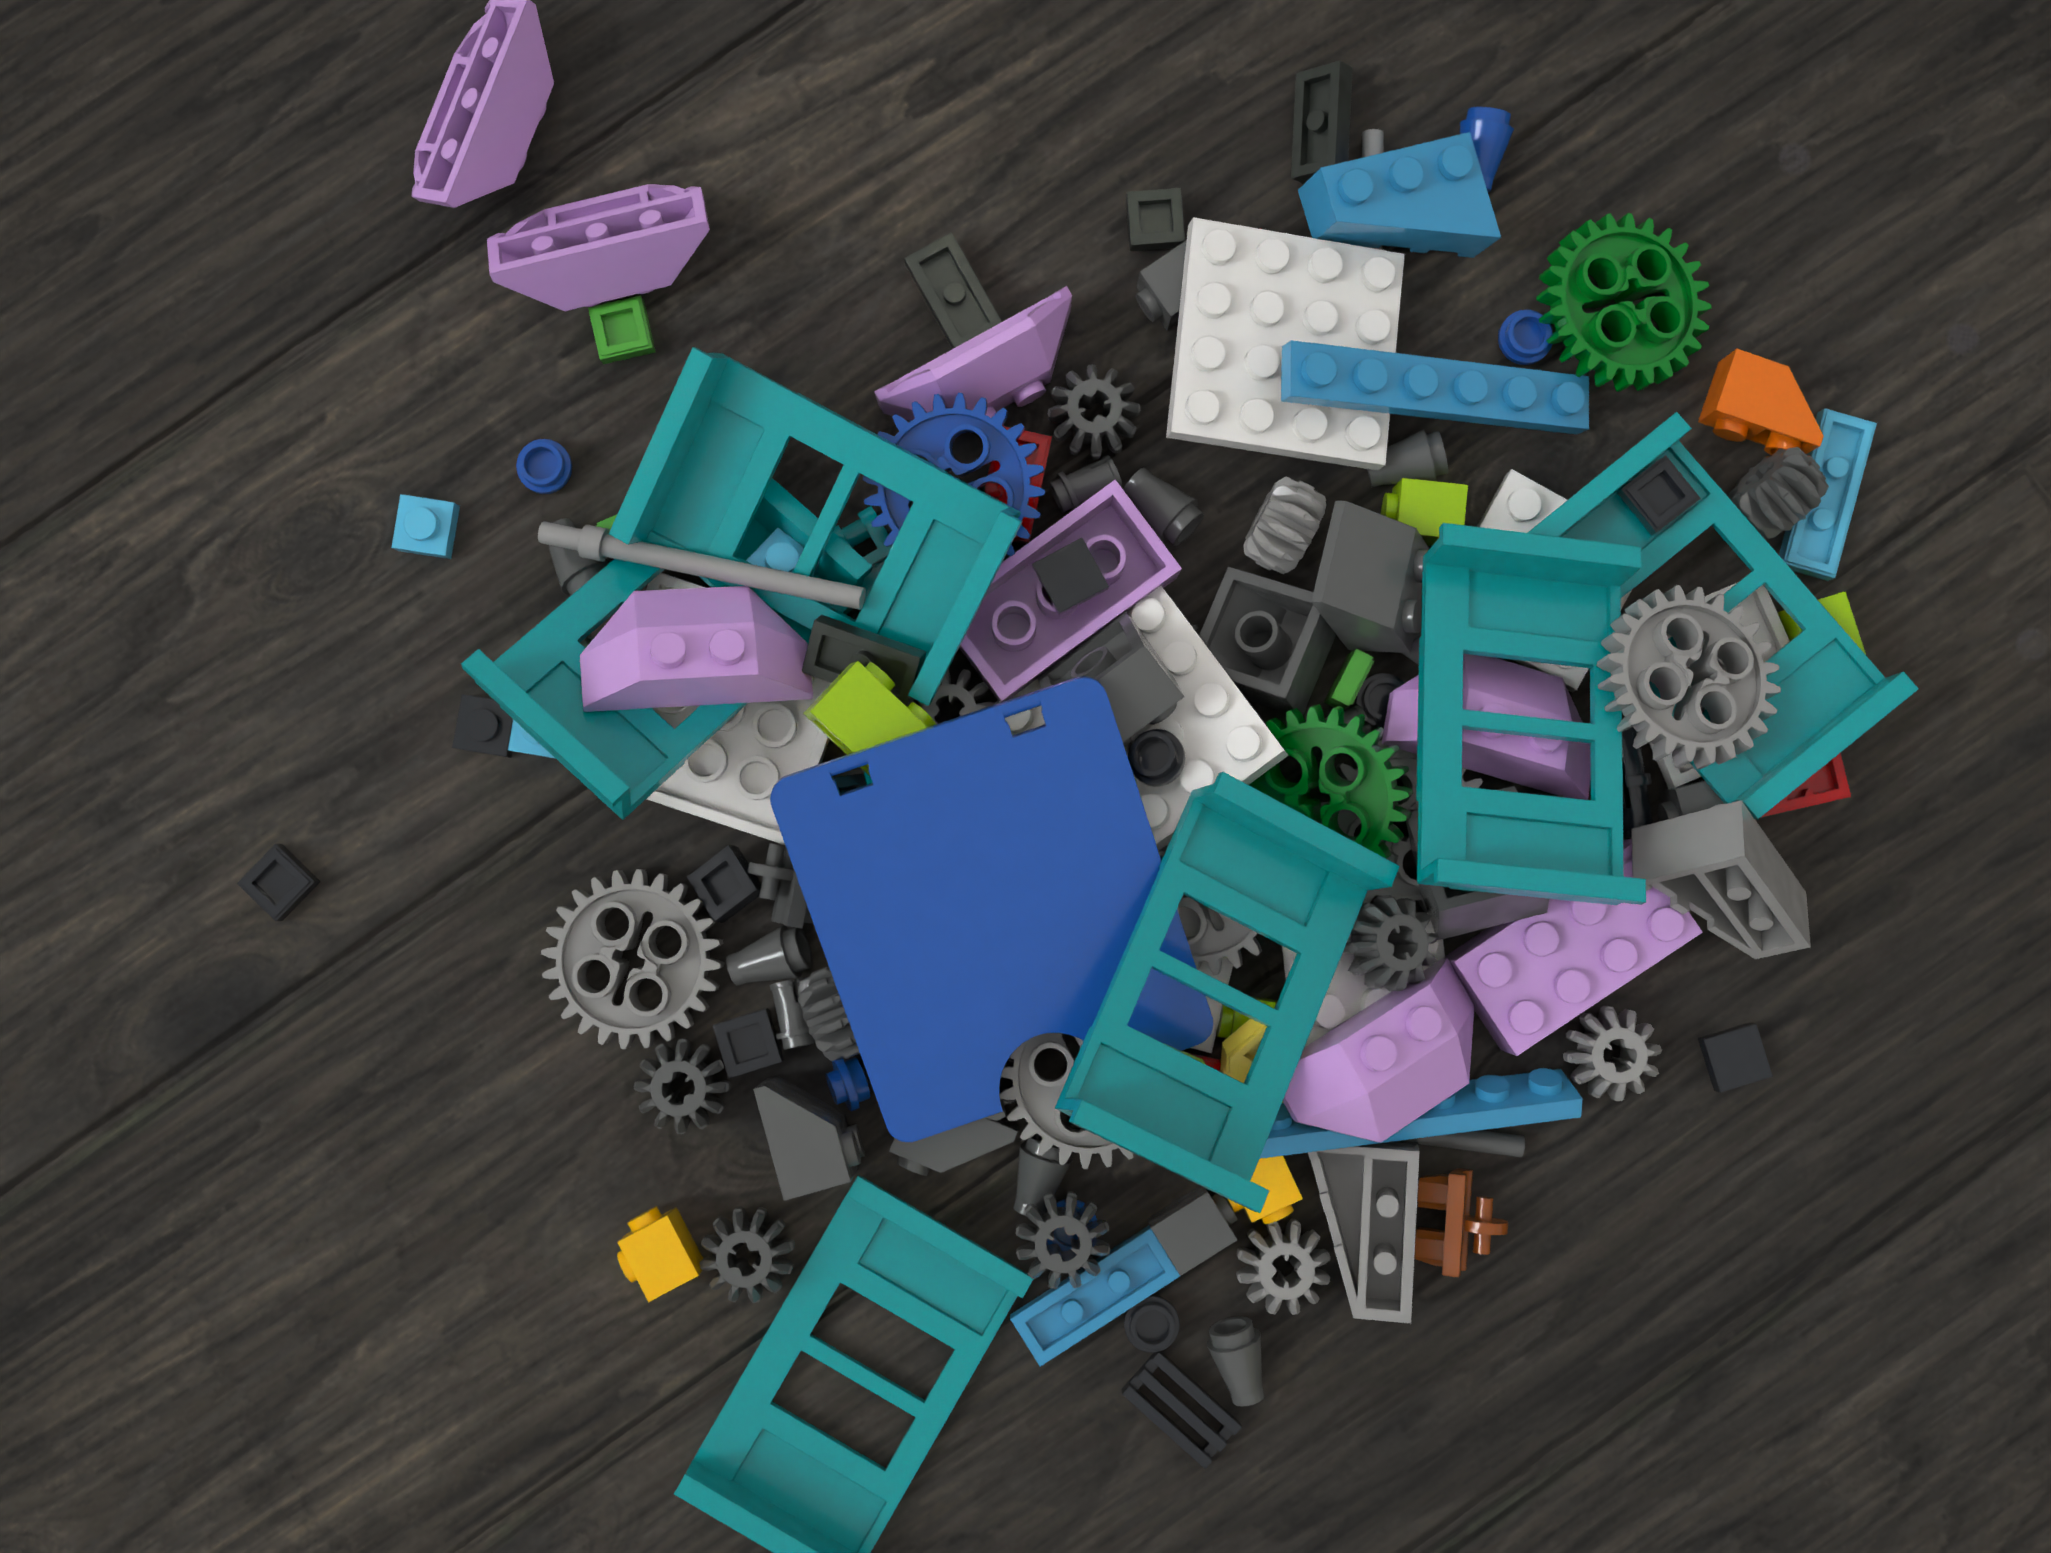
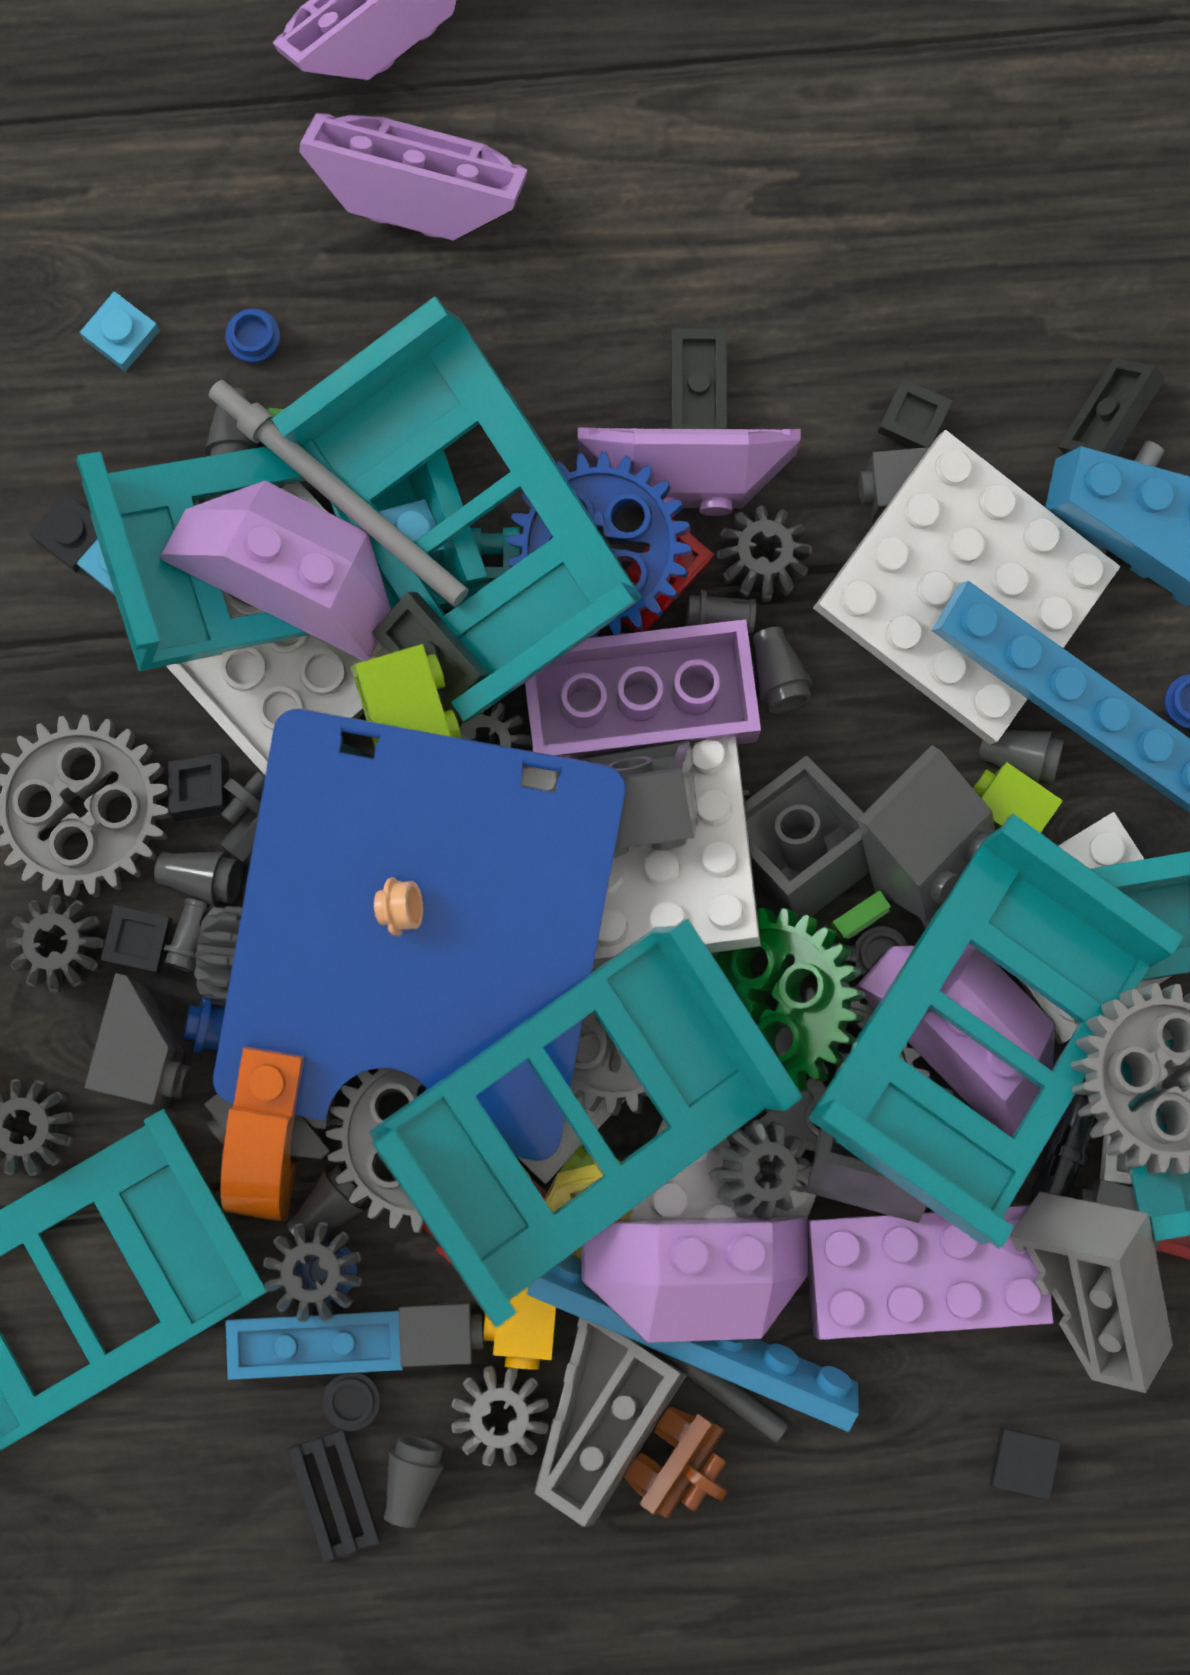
camera: 30 degrees right, 5 degrees down
bright green tile [588,295,656,364] -> none
black tile [1032,538,1109,616] -> none
black plate [1128,729,1185,787] -> none
light grey gear [1243,476,1326,574] -> none
light grey gear [1563,1006,1662,1101] -> none
none -> orange arch [221,1046,305,1222]
none -> light nougat plate [374,877,423,936]

